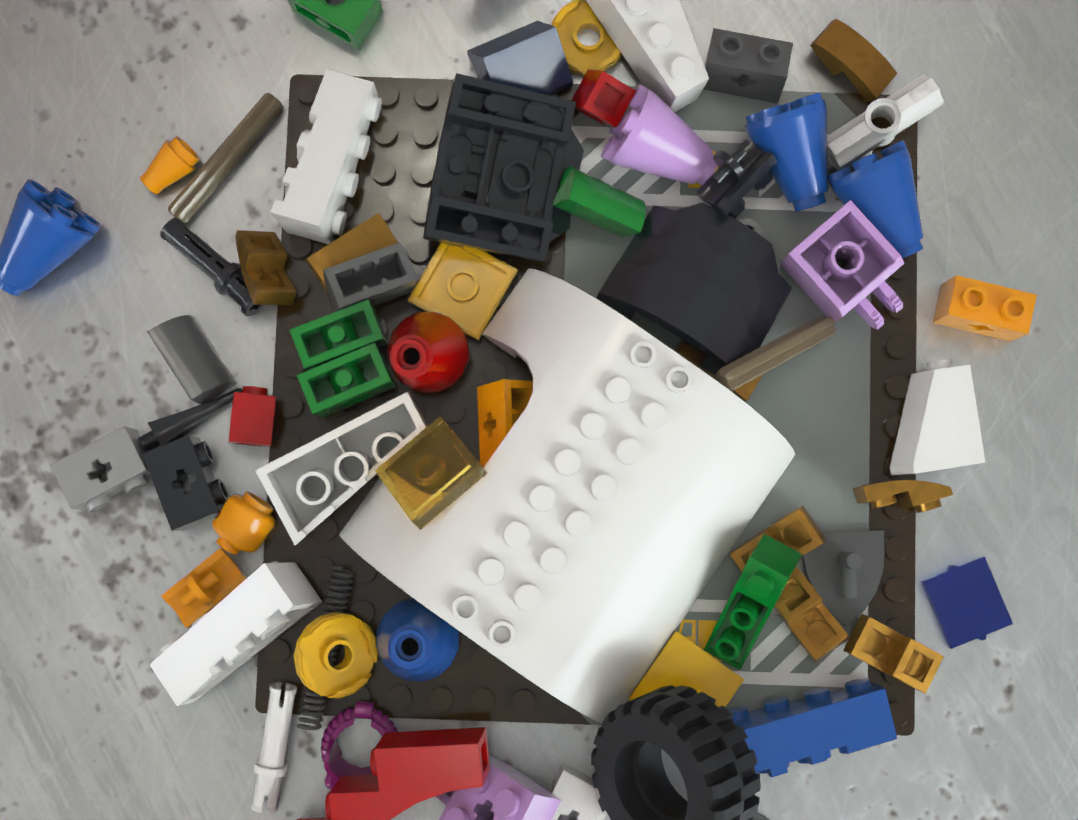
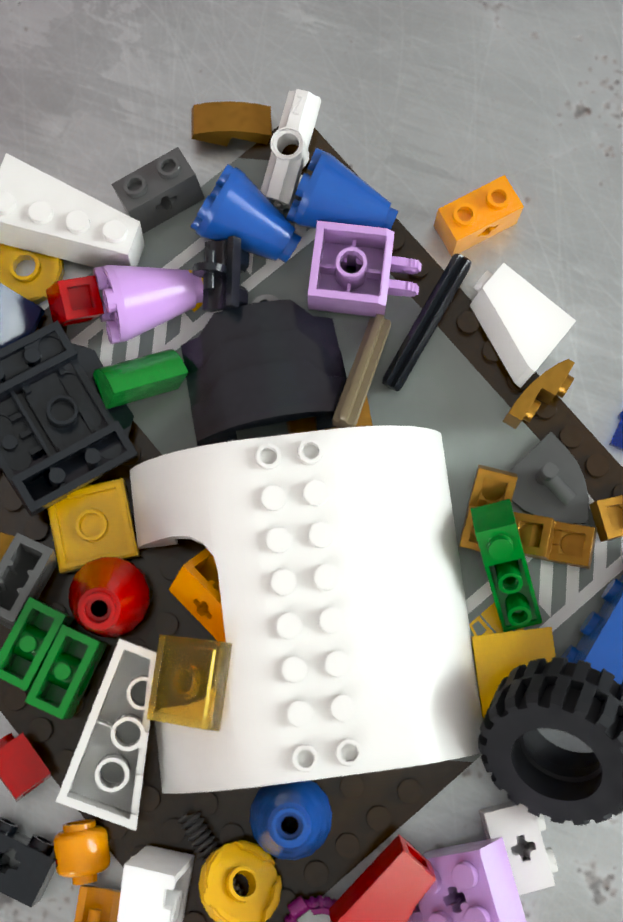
camera: 40 degrees left, 5 degrees down
none -> black axle [382,253,471,391]

